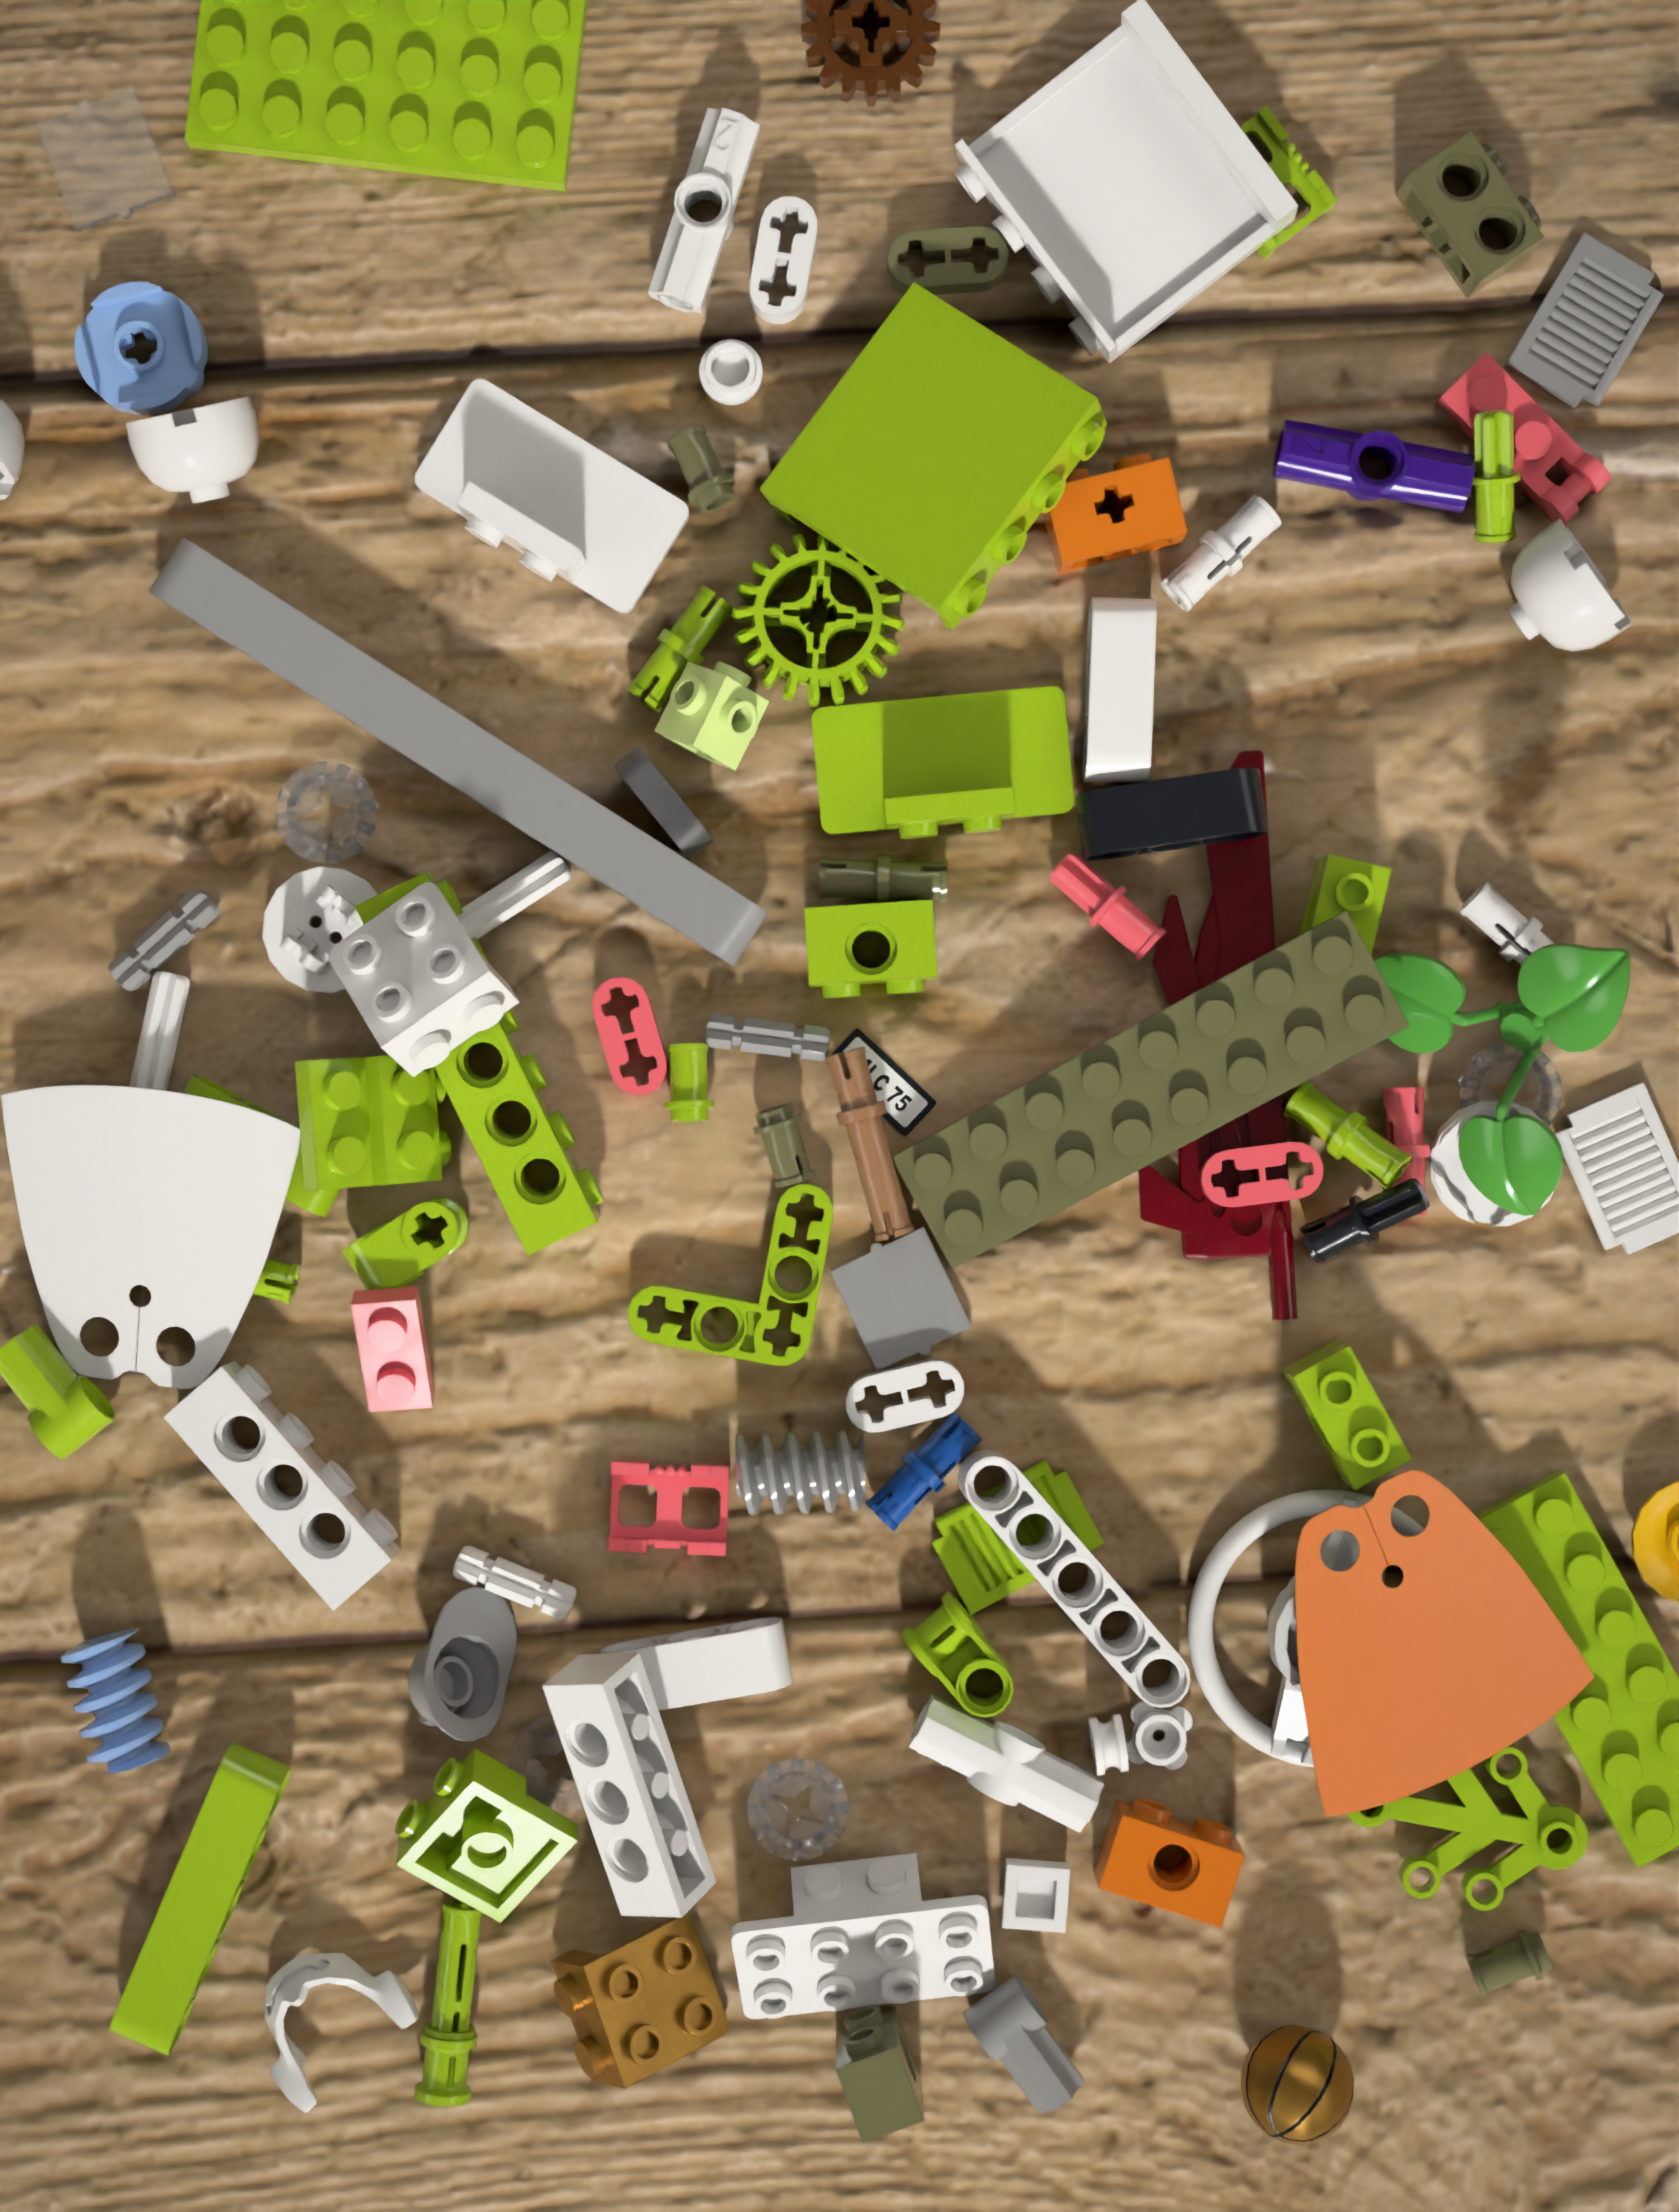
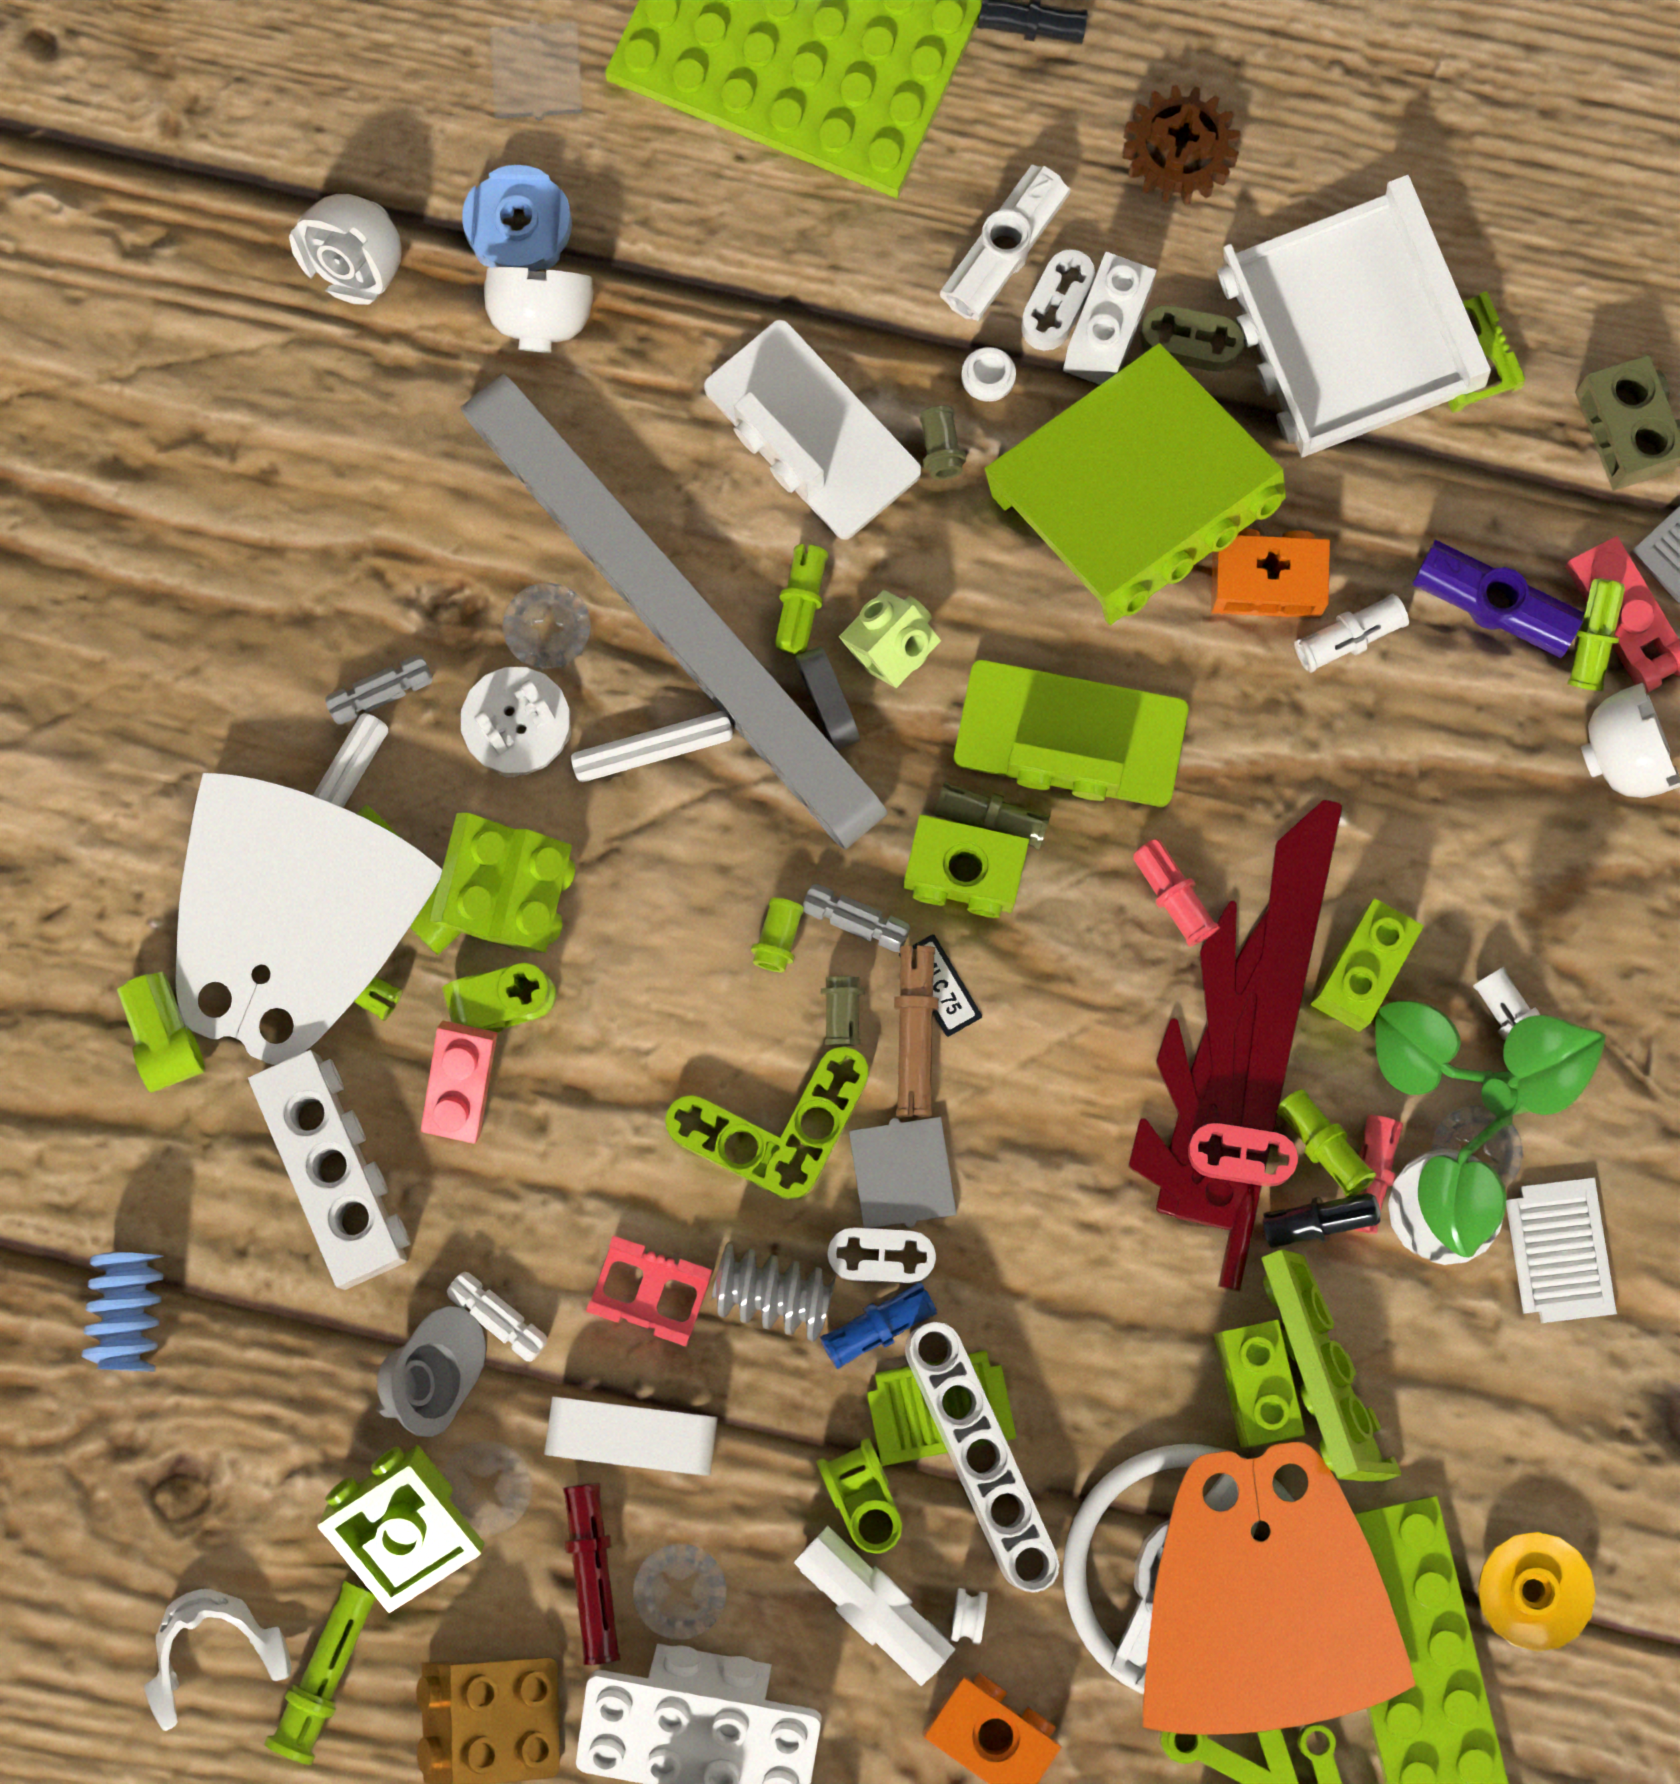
camera: 15 degrees right, 10 degrees down
lime beam [109,1742,292,2056] -> none
white bracket [329,882,520,1077] -> none
lime brick [355,872,605,1256] -> none
white brick [542,1652,716,1918] -> none
coral beam [592,977,669,1095] -> none
lime pin [626,585,733,712] -> none
lime gear [732,533,905,707] -> none
olive plate [892,910,1410,1269] -> none
white plate [1001,1858,1070,1933] -> none
black beam [1075,767,1268,861] -> none
white beam [1082,597,1157,784] -> none
white plate [1126,1701,1193,1770] -> none
none -> dark red pin [563,1483,621,1665]
none -> lime axle [775,544,829,655]
none -> white brick [1063,251,1157,385]
none -> lime wing [1261,1249,1402,1483]

